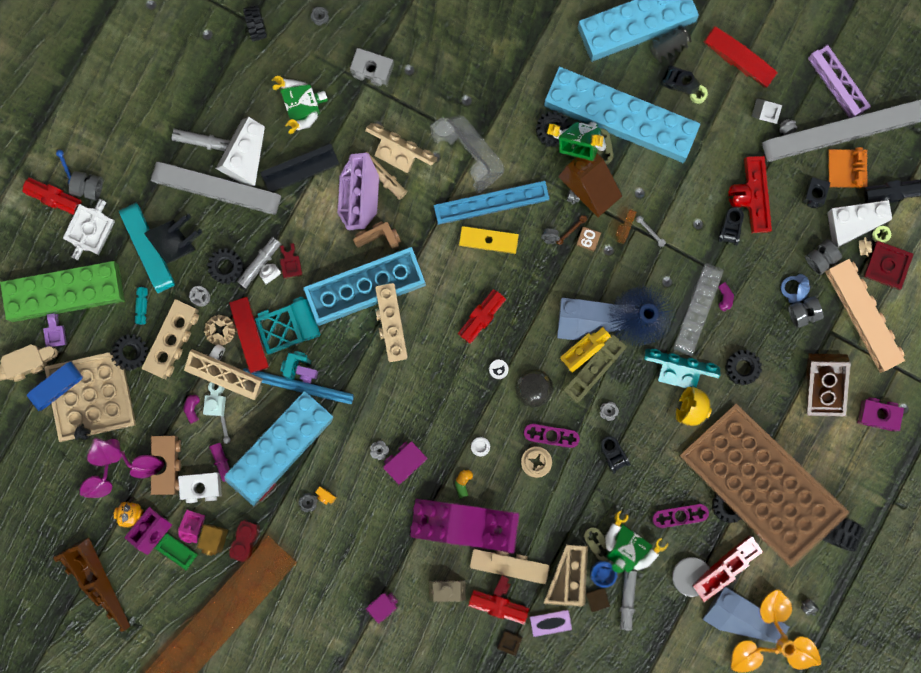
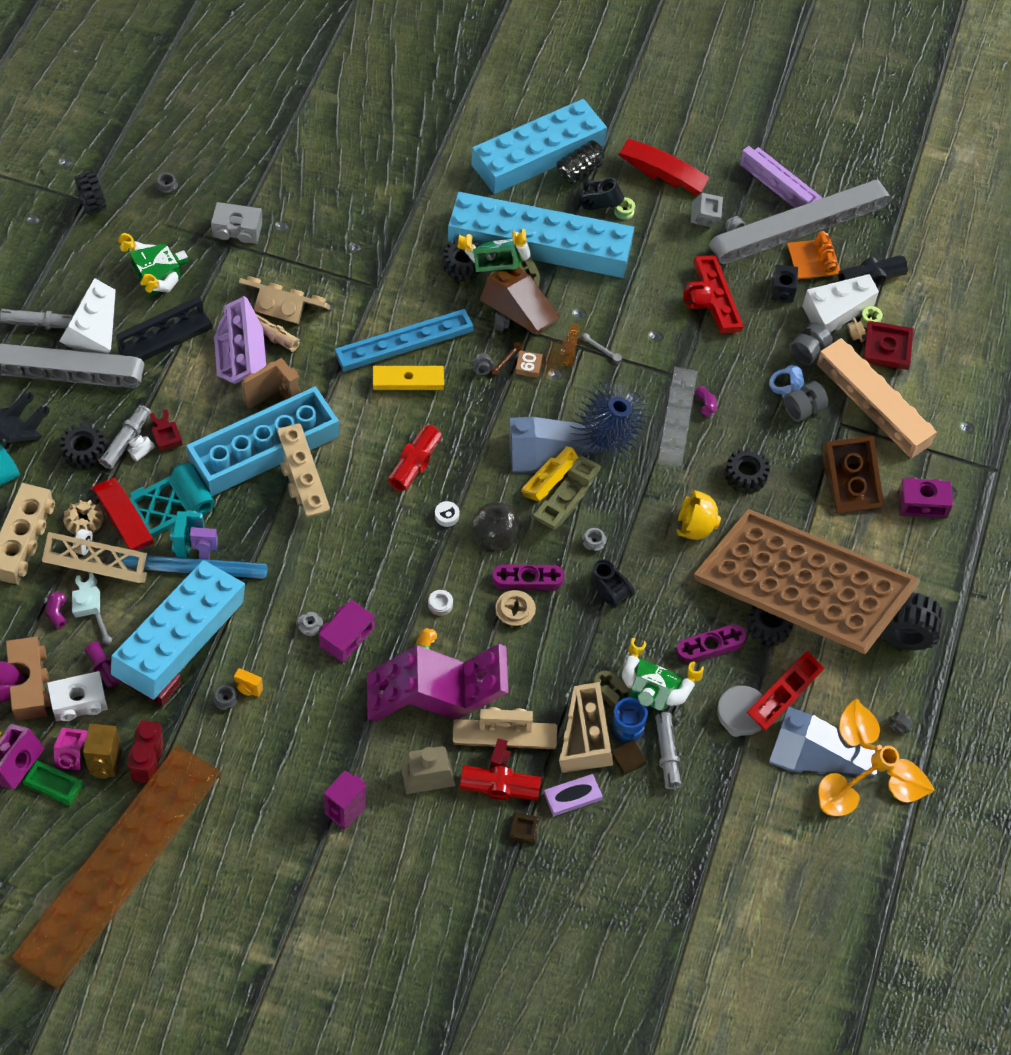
camera: 20 degrees left, 25 degrees down
light grey wheel [189,286,211,307] -> none
clear windscreen [430,115,504,194] -> none
teal bracket [644,349,720,388] -> none
black piece [718,207,744,246] -> none

